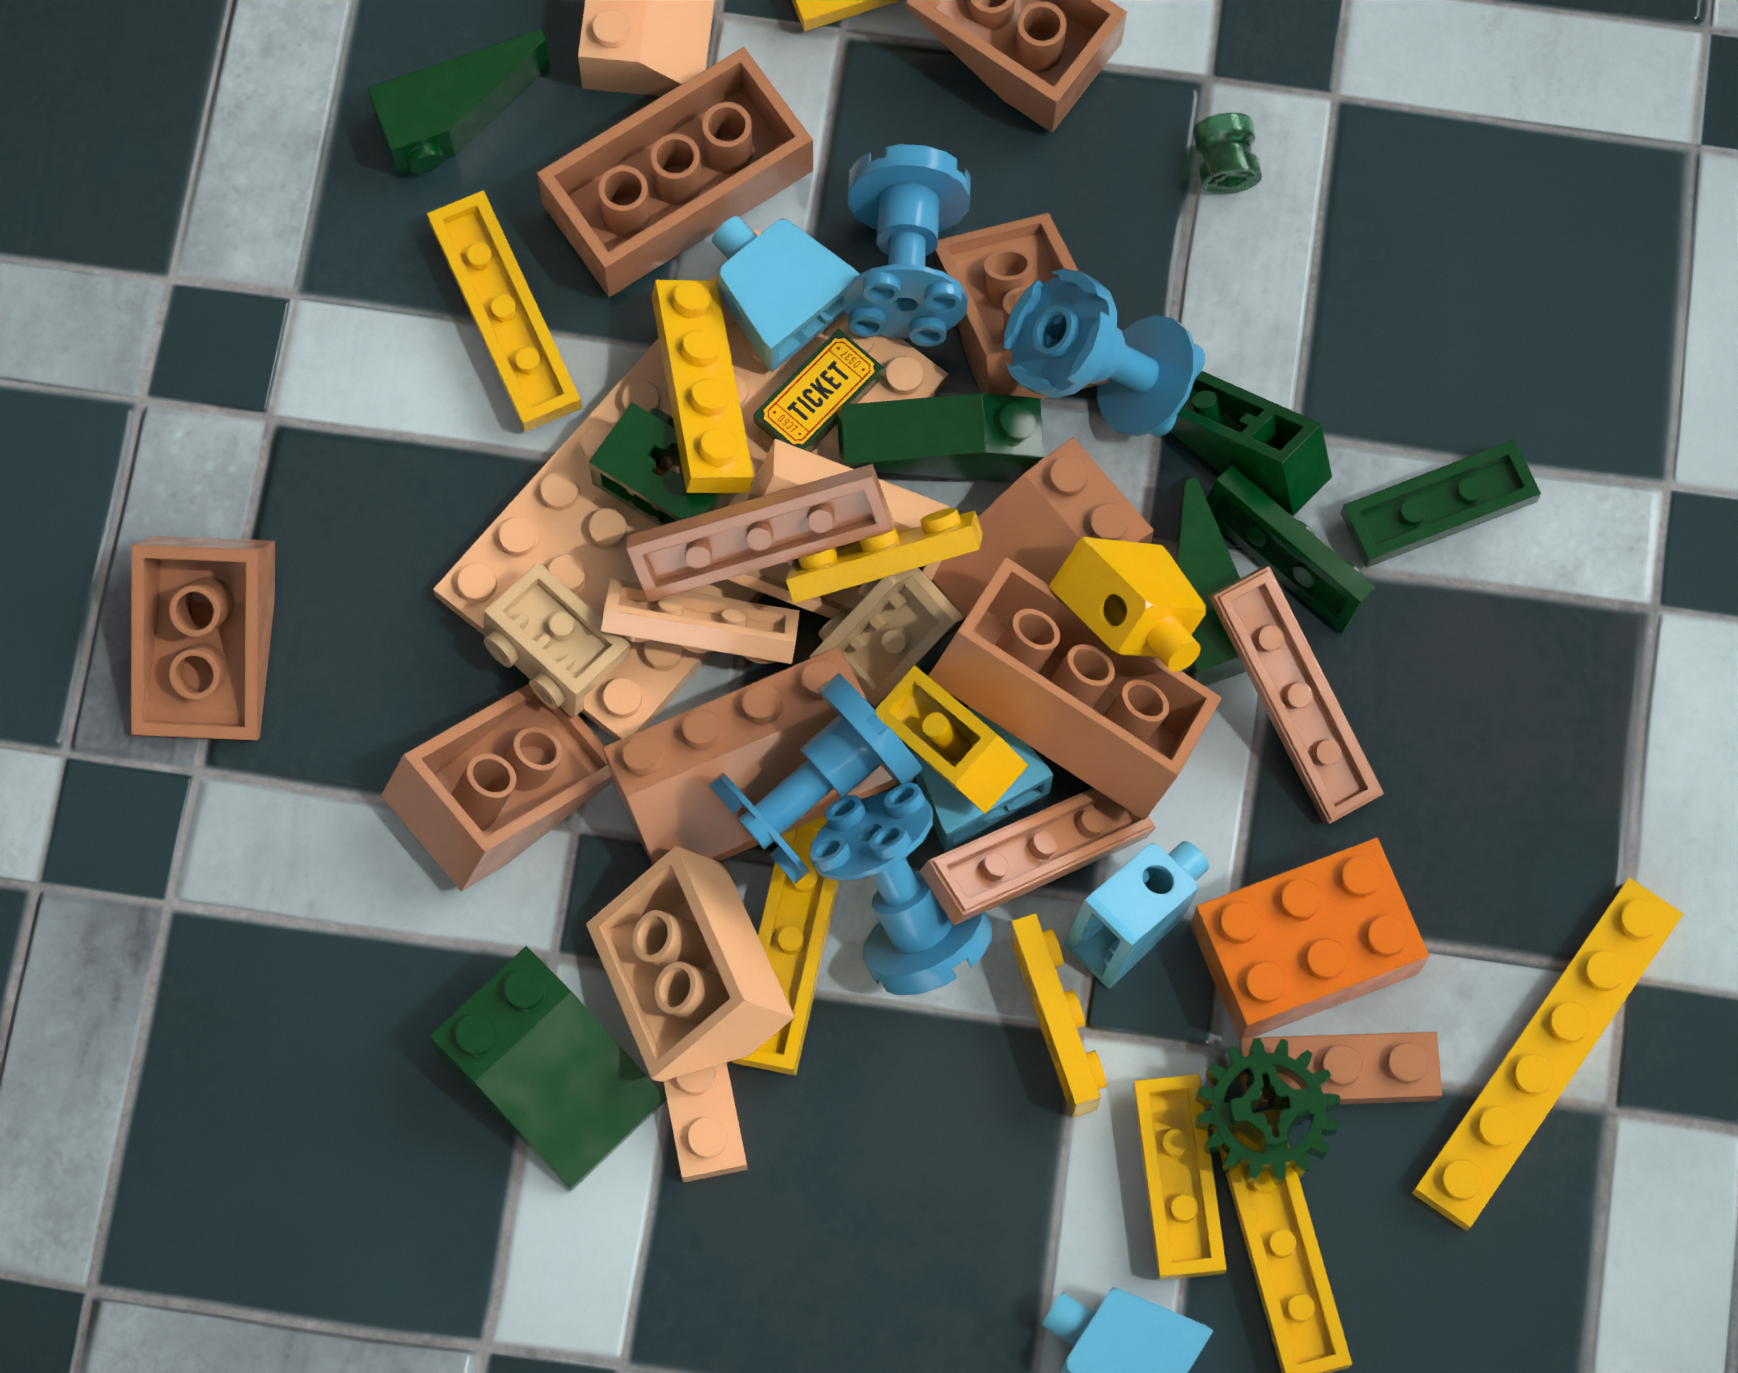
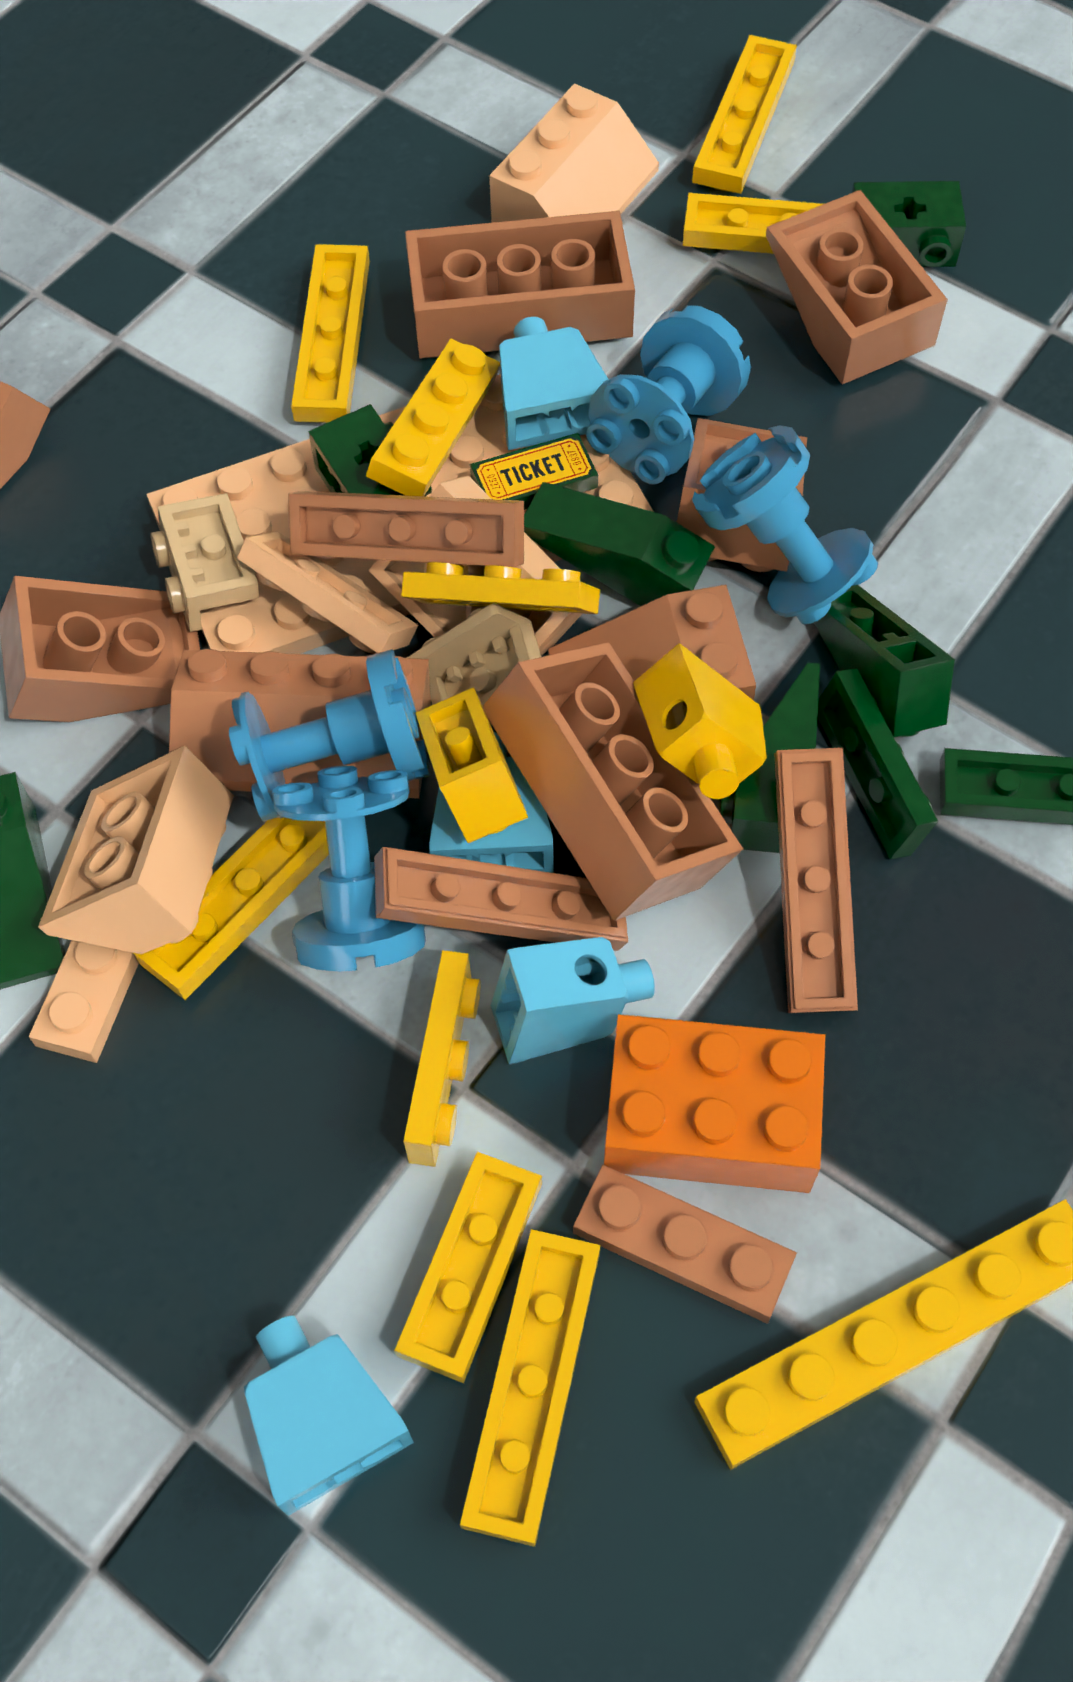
camera: 30 degrees right, 10 degrees down
dark green slope [367,29,550,176] -> none
clear green wheel [1193,112,1262,195] -> none
dark green gear [1195,1038,1341,1186] -> none

